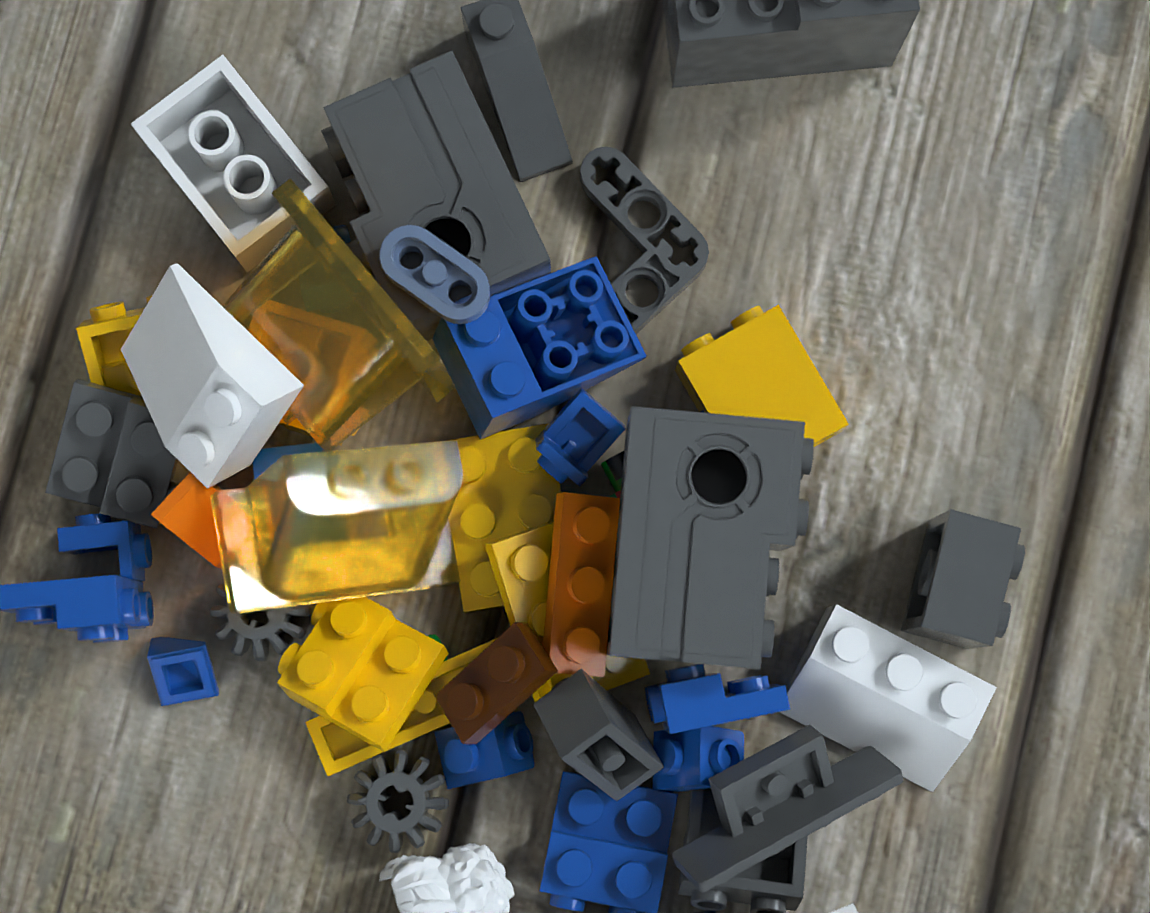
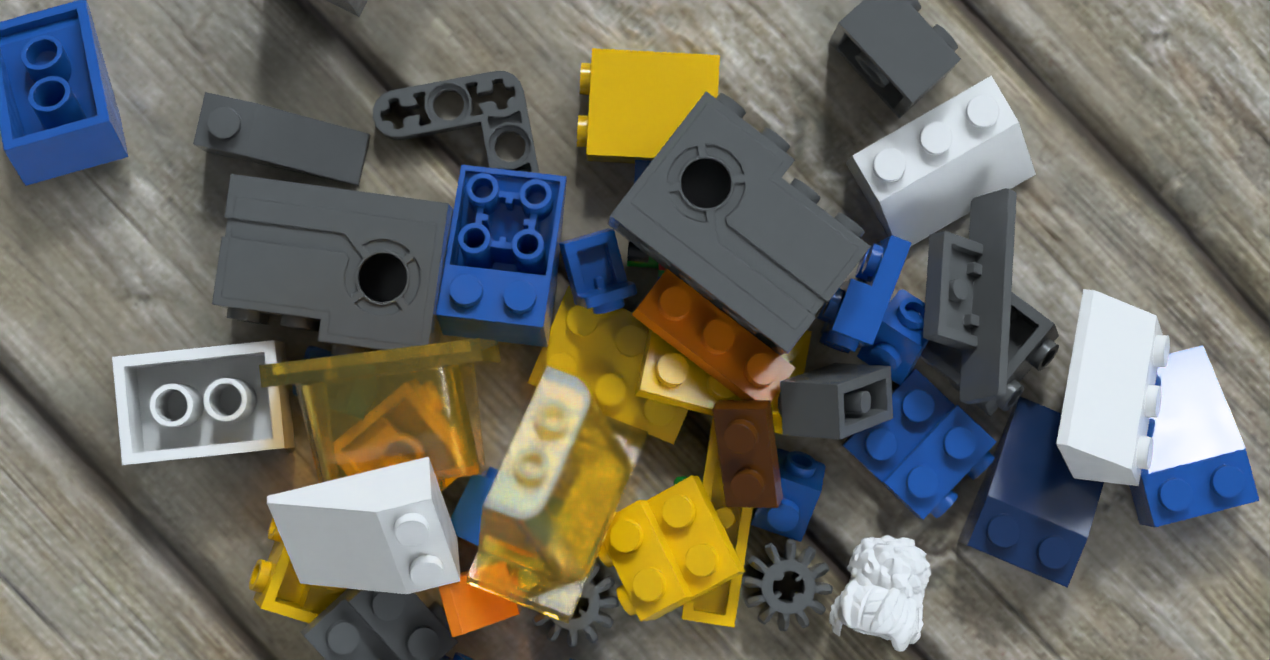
camera: 55 degrees left, 5 degrees up
sand blue plate [379,225,490,324] -> none

